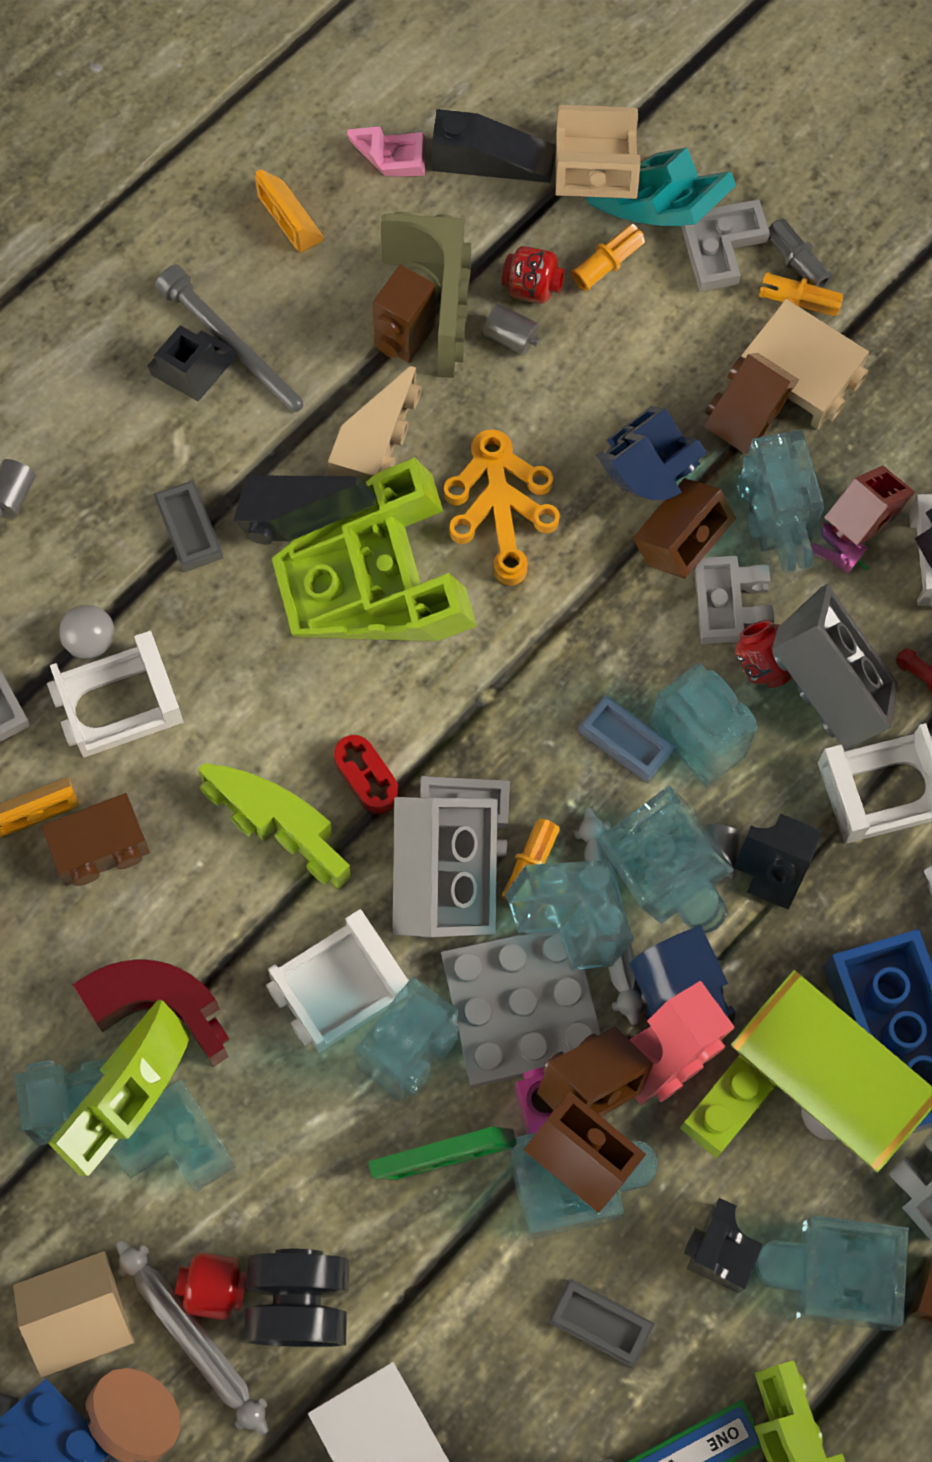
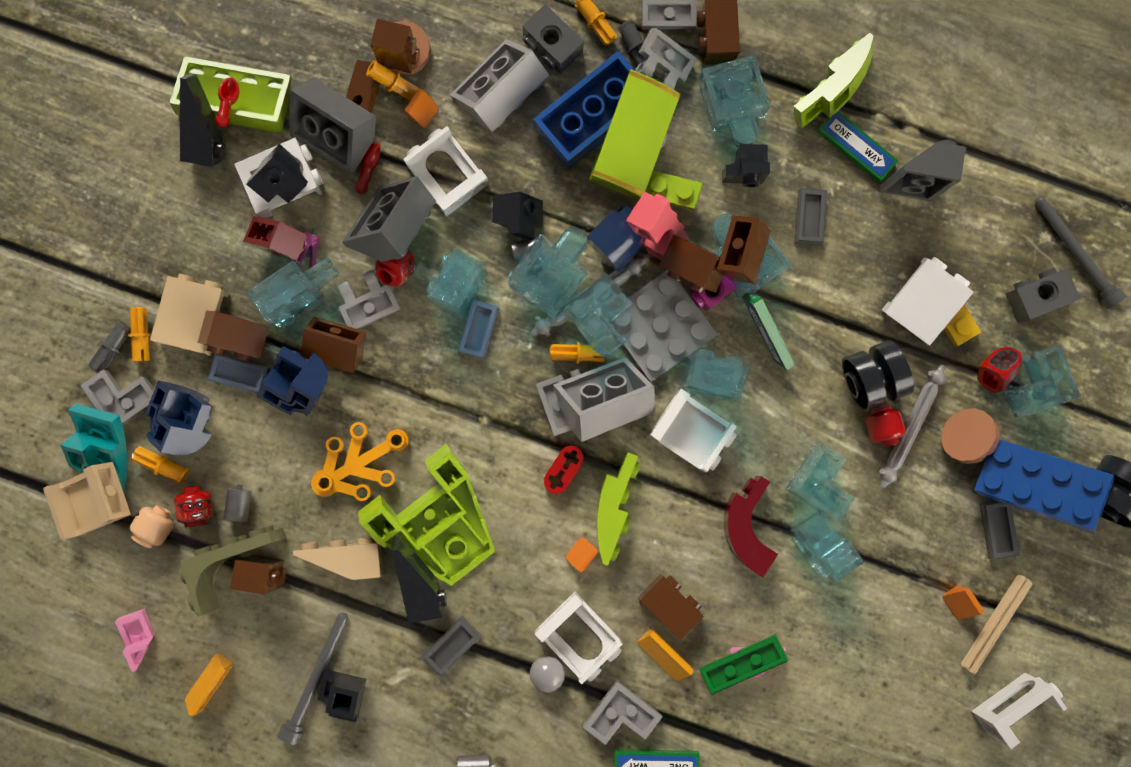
camera: 115 degrees left, 15 degrees up
tan slope [13,1251,135,1378] -> none
lime slope [48,1000,191,1176] -> none
black slope [432,109,555,183] -> none
none -> light nougat head [130,504,174,548]
none -> dark blue brick [145,380,212,455]
none -> sand blue tile [207,354,270,393]
none -> orange slope [566,537,598,573]

